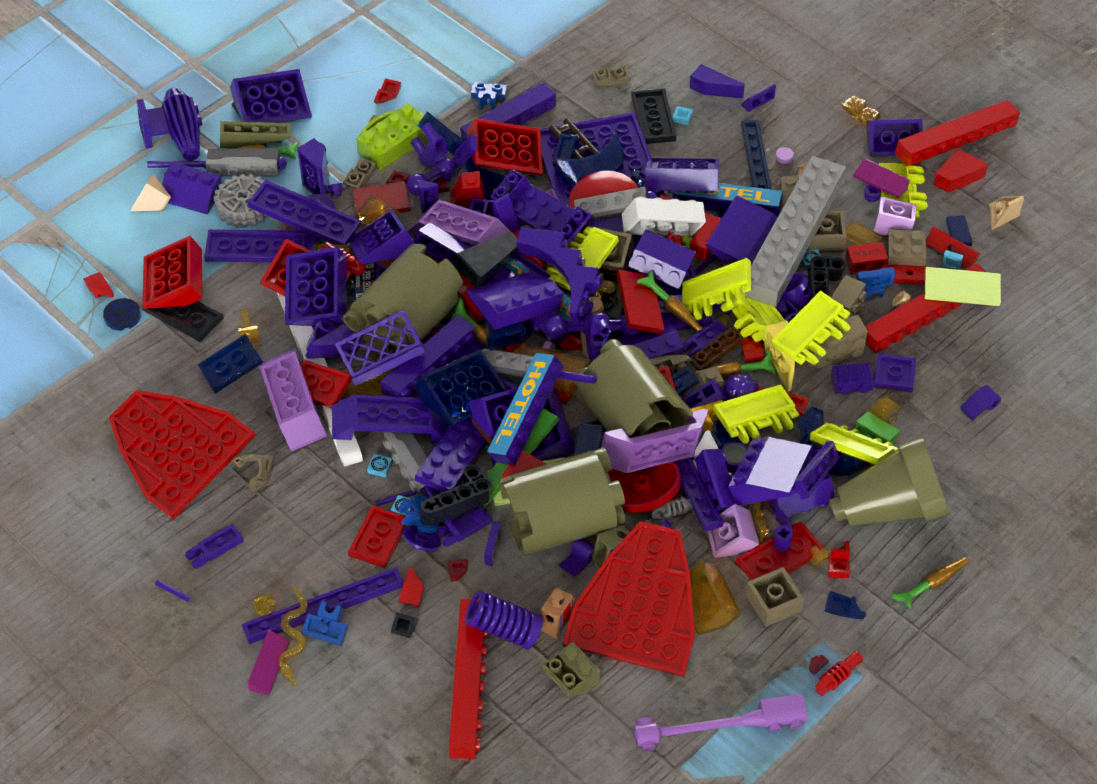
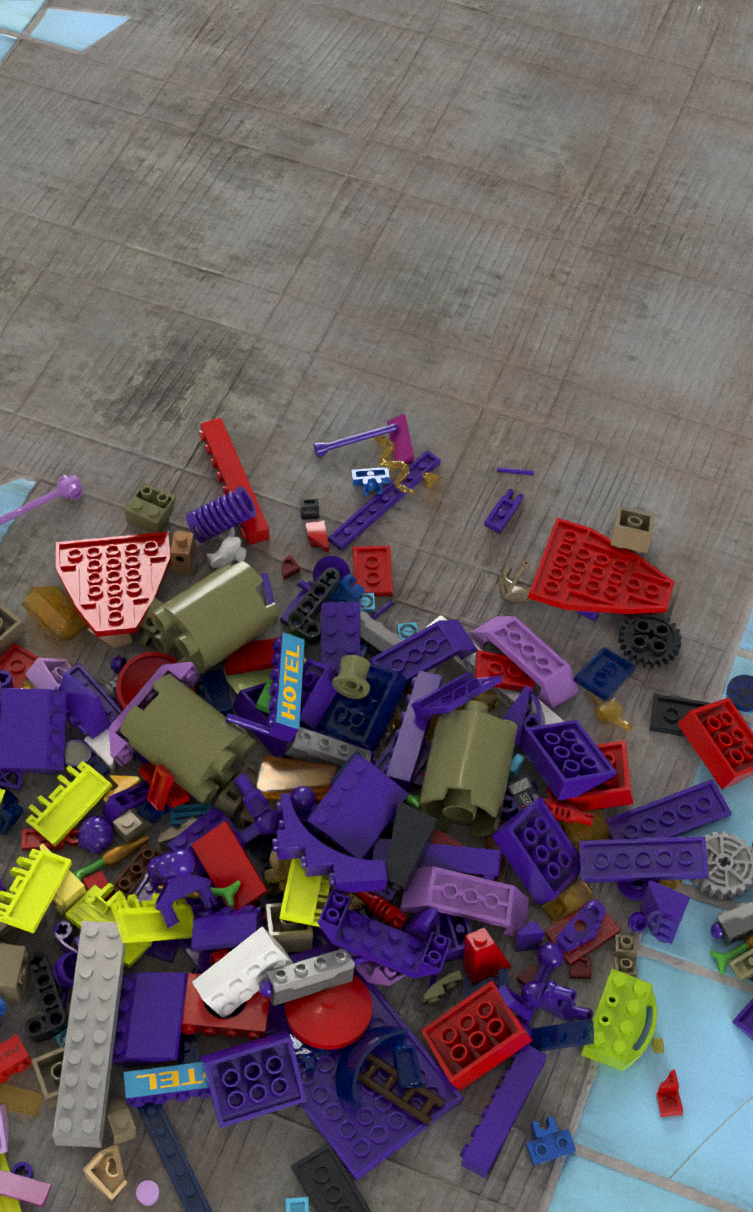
camera: 155 degrees right, 5 degrees up
none -> red plate [147,764,173,811]
none -> dark purple connector [147,849,218,928]
none -> white animal [207,527,246,569]
none -> dark purple piece [313,424,398,457]
none -> olive piece [332,655,370,699]
none -> dark purple piece [556,899,606,952]
none -> dark tan brick [610,507,654,553]
none -> black gear [618,613,682,669]

